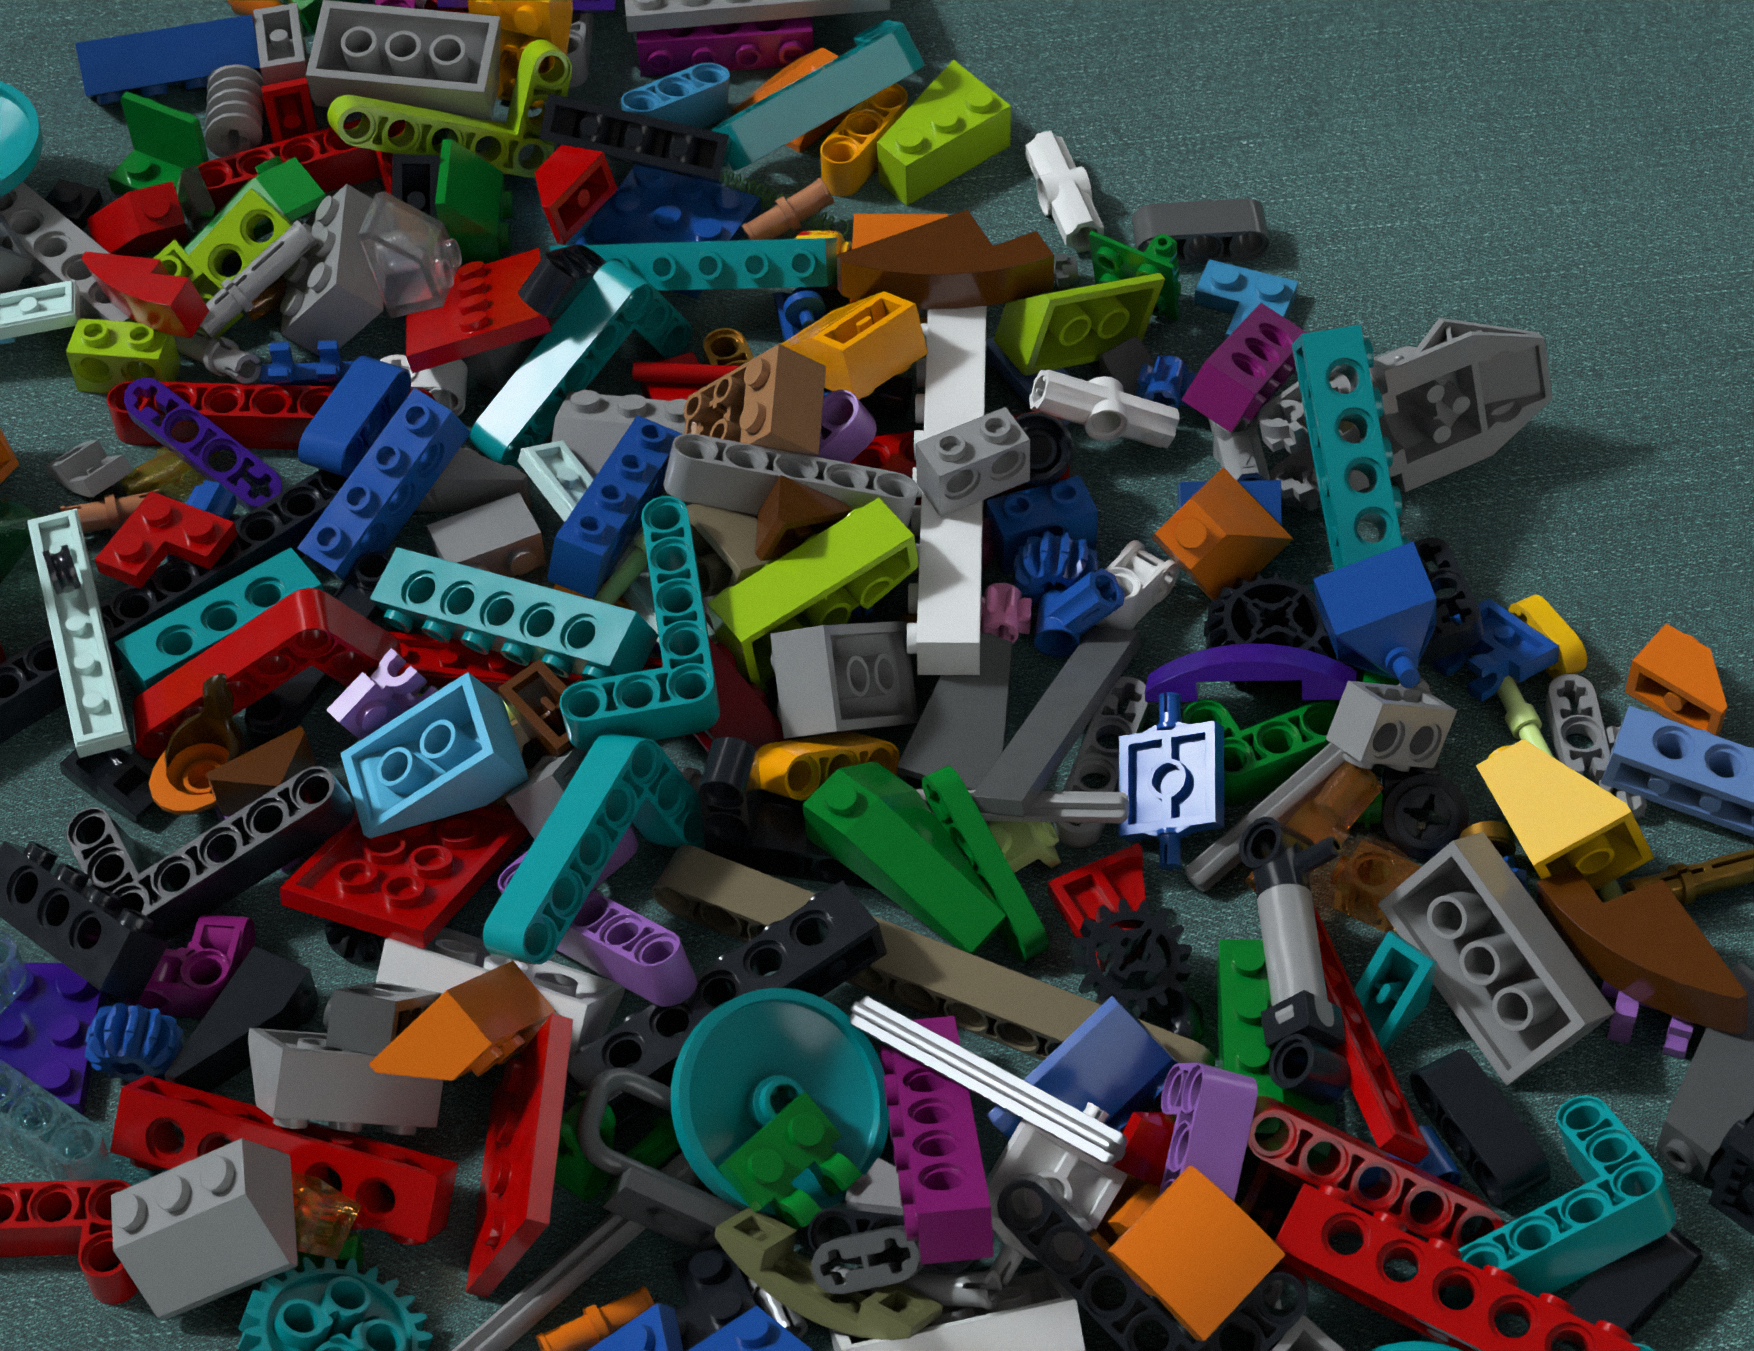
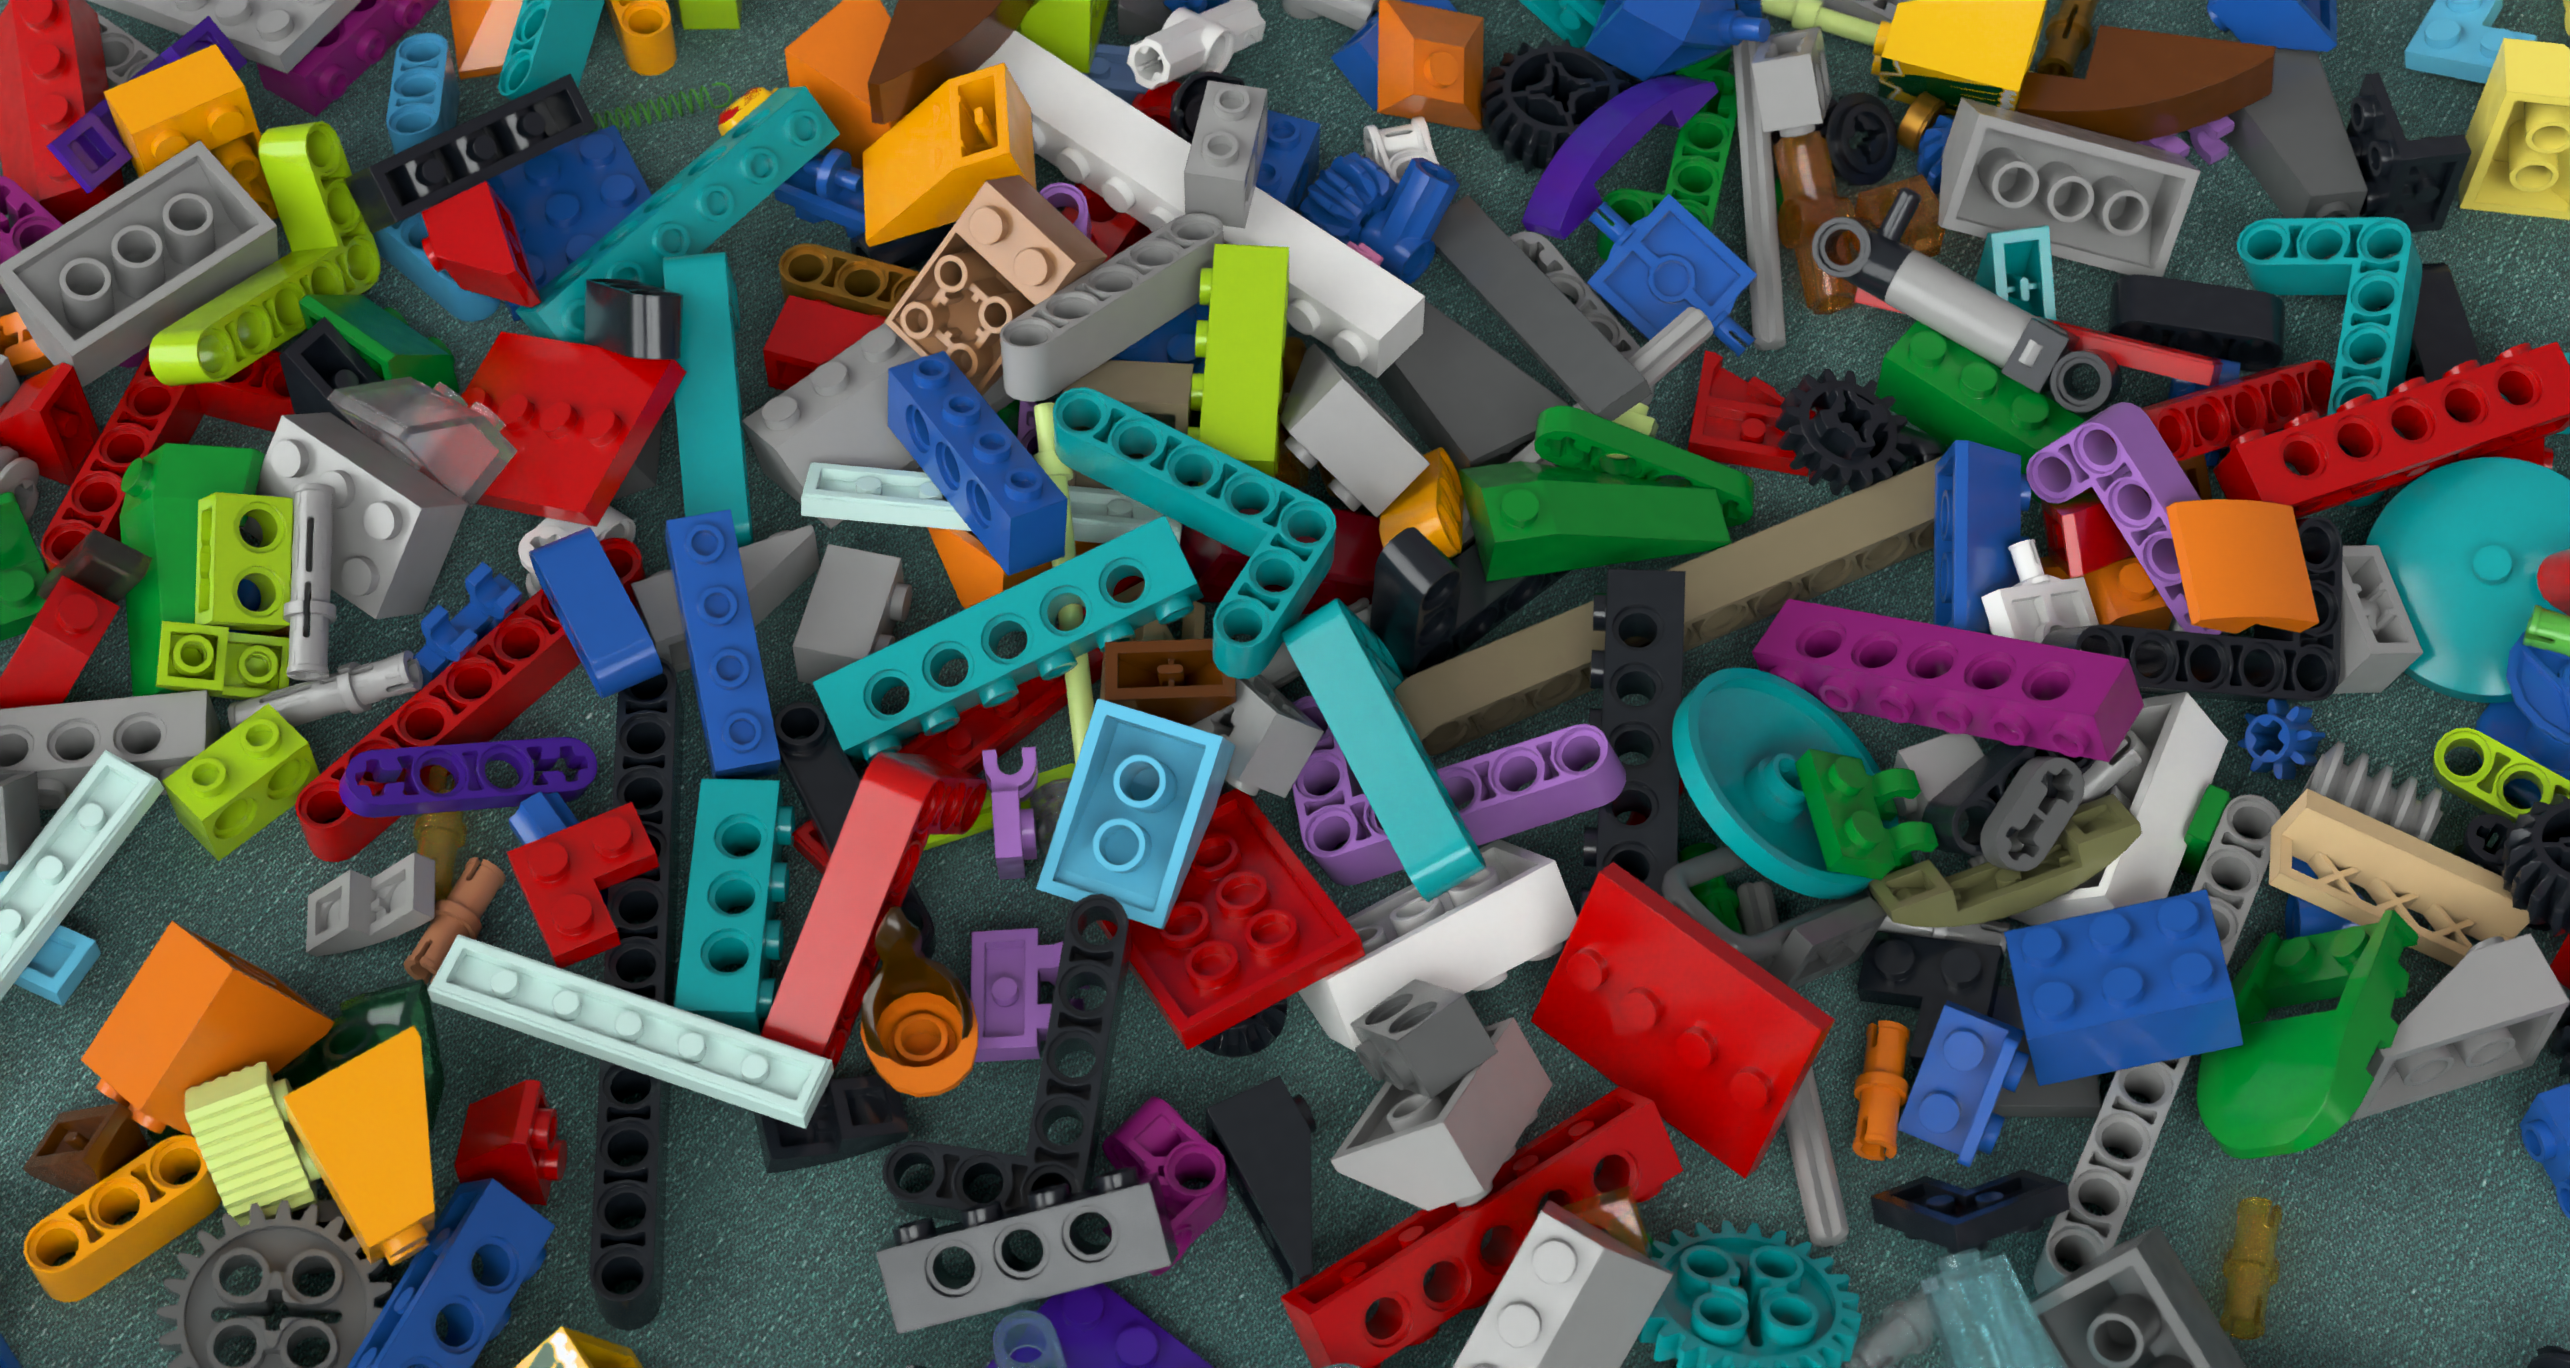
camera: 55 degrees left, 5 degrees up
black bush [42,544,81,595] -> none
red slope [81,252,210,338] -> none
blue gear [84,1002,183,1083] -> none
reddish brown slope [205,726,316,816] -> none
orange slope [368,960,556,1081] -> none
red bar [632,362,740,384] -> none
nougat pin [741,178,835,240] -> none
reddish brown slope [755,475,852,561] -> none
axle [849,997,1128,1166] -> none

